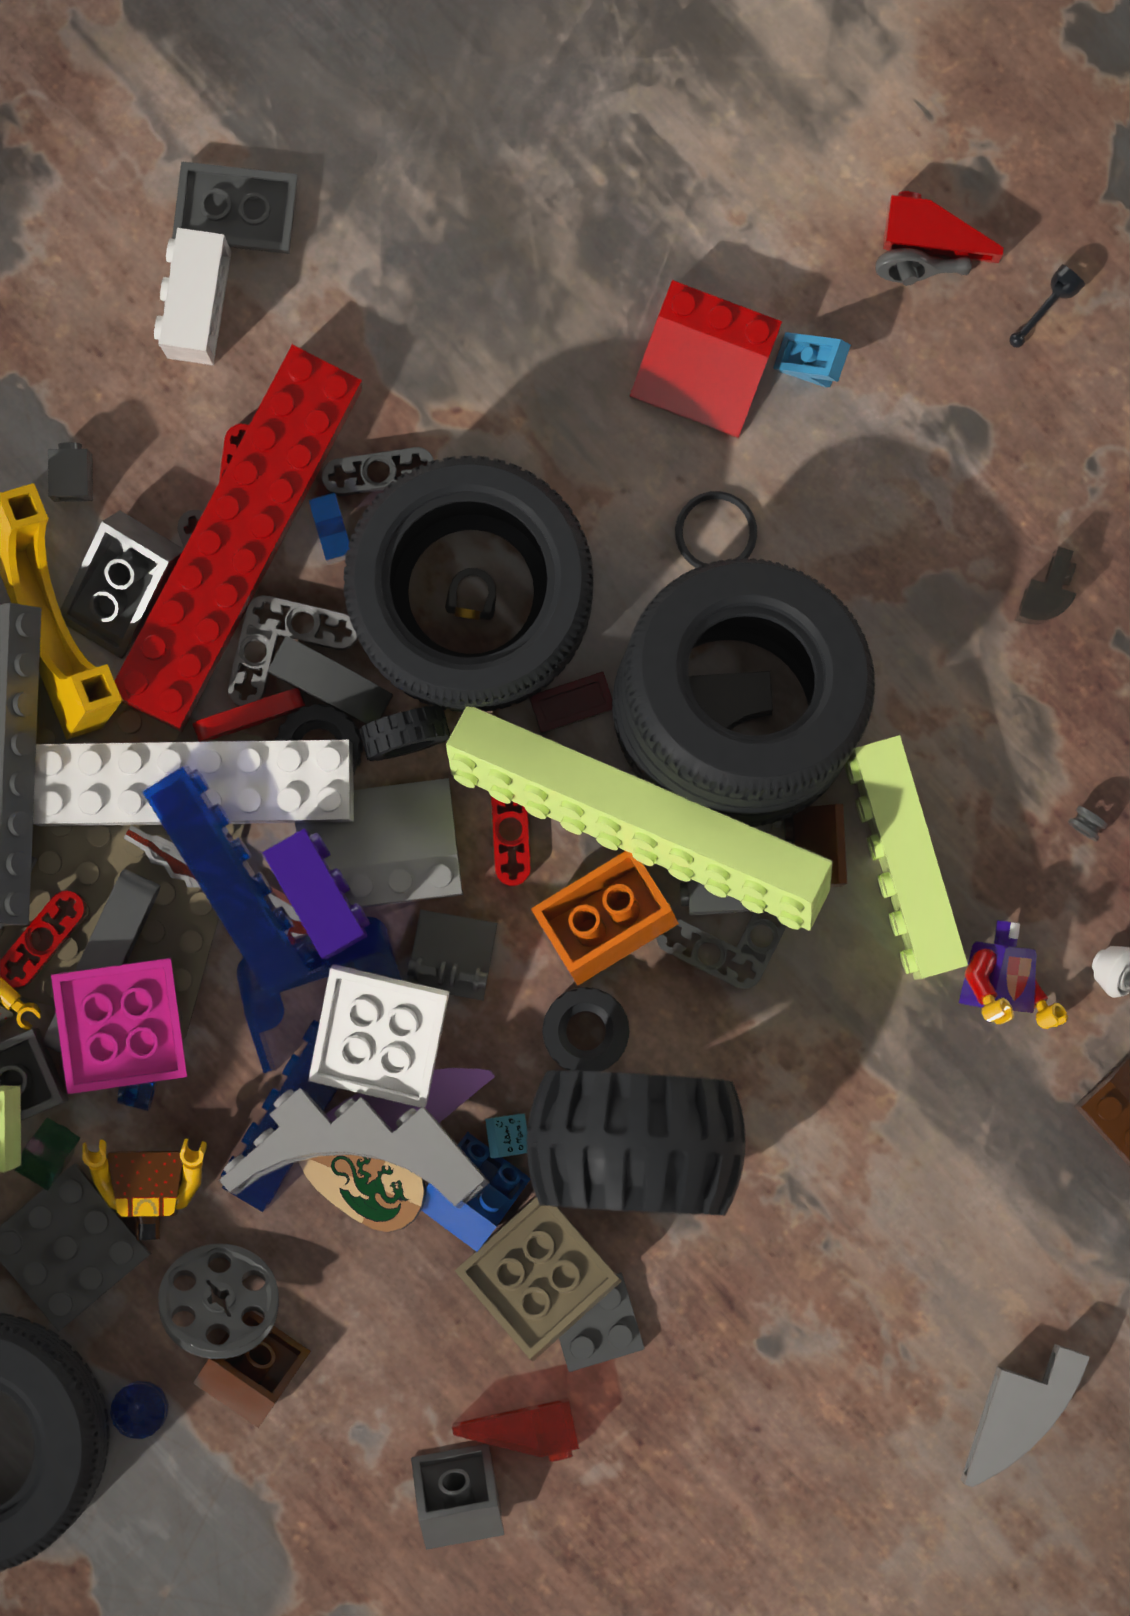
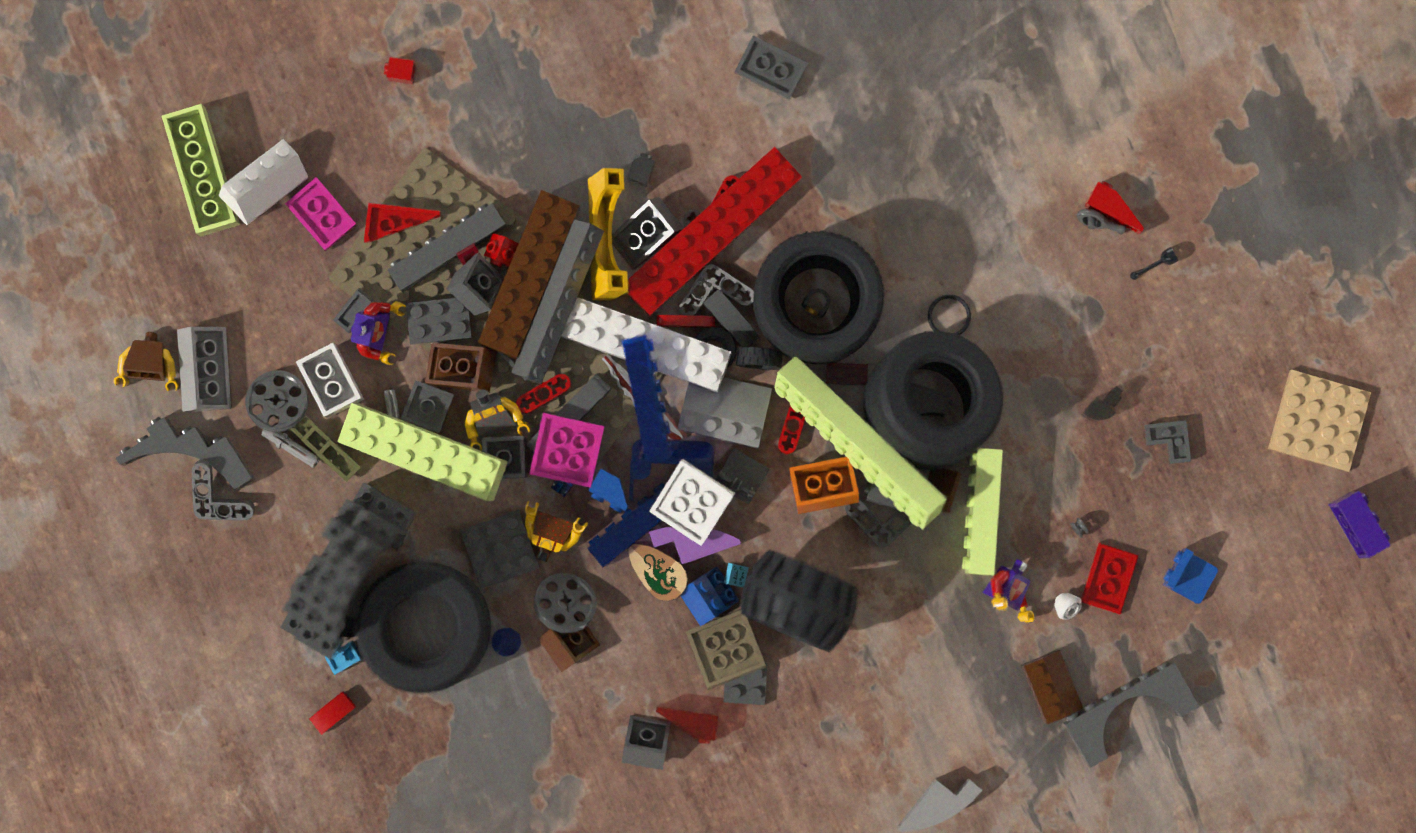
camera: 25 degrees right, 0 degrees up
clear green brick [14,1117,81,1191] -> none
white brick [154,228,231,365] -> none
light grey arch [219,1088,490,1209] -> none
dark purple brick [262,828,371,960] -> none
clear blue piece [309,493,350,565] -> none
dark grey beam [322,447,434,496] -> none
black tyre [543,987,630,1072] -> none
red slope [629,280,782,438] -> none
dark azure slope [773,332,851,388] -> none
none -> blue slope [589,469,629,513]

